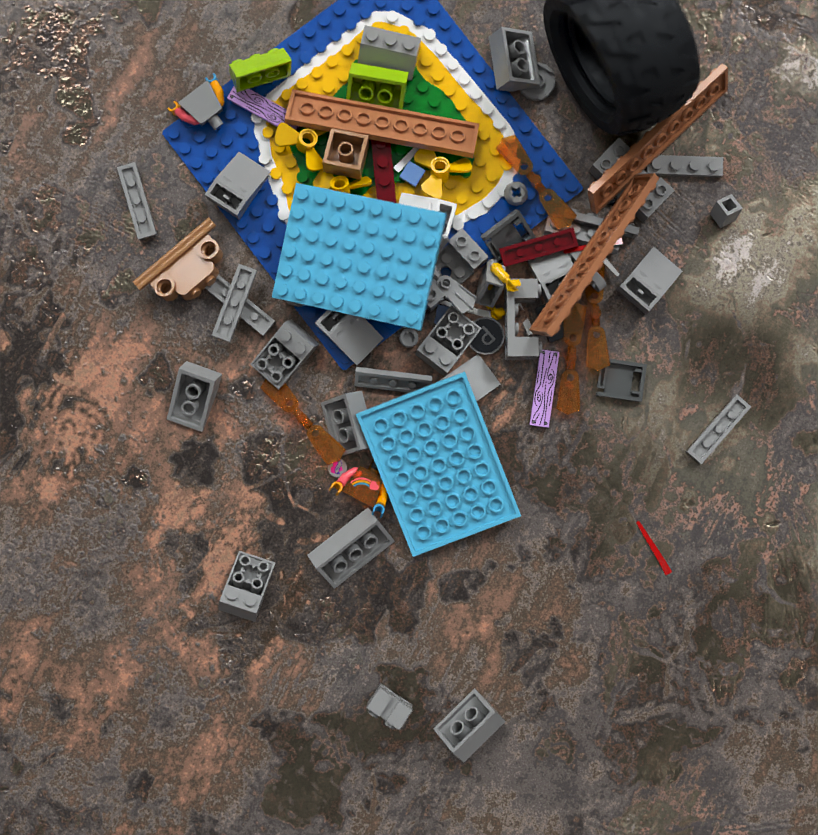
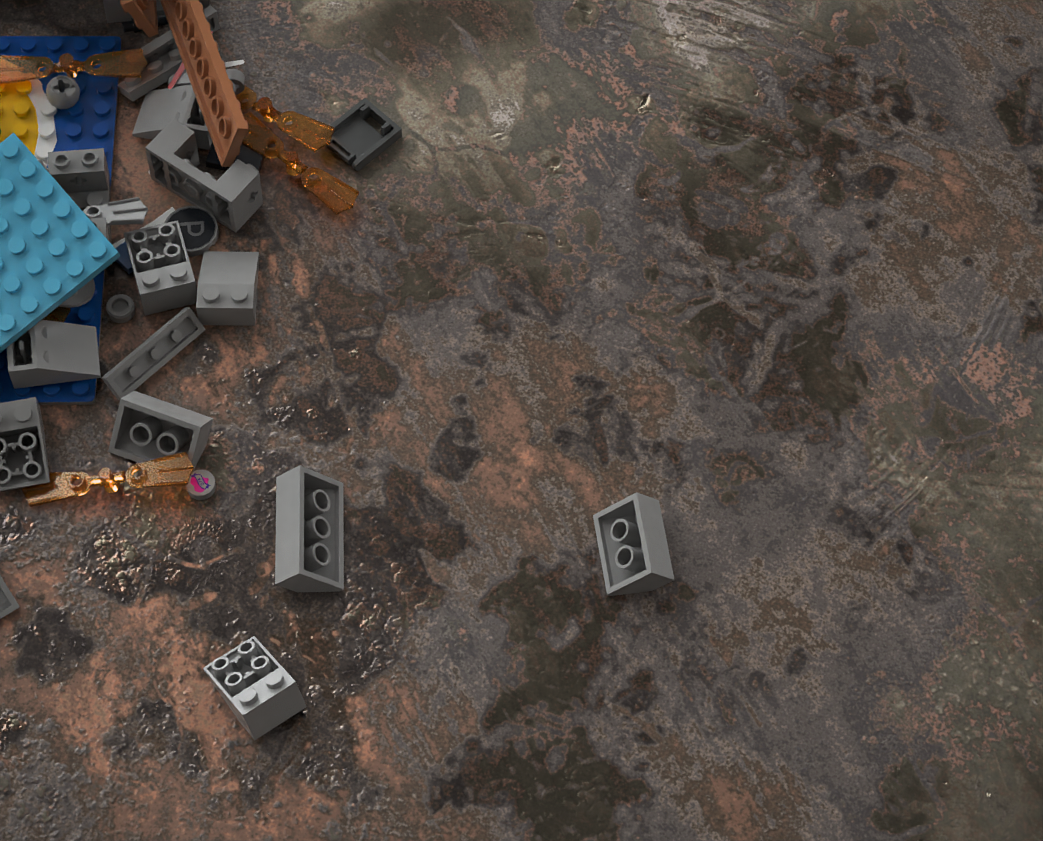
camera: 55 degrees left, 25 degrees down
torso [329,460,388,518] -> none
medium azure plate [356,371,521,557] -> none
light grey brick [367,683,413,730] -> none
torso [475,259,521,320] -> none
dark grey container [481,209,536,265] -> none
dark red plate [499,227,578,267] -> none
lavender tile [529,350,559,428] -> none
light grey slope [617,247,682,314] -> none
red sticker [636,521,672,575] -> none
light grey plate [686,394,751,464] -> none

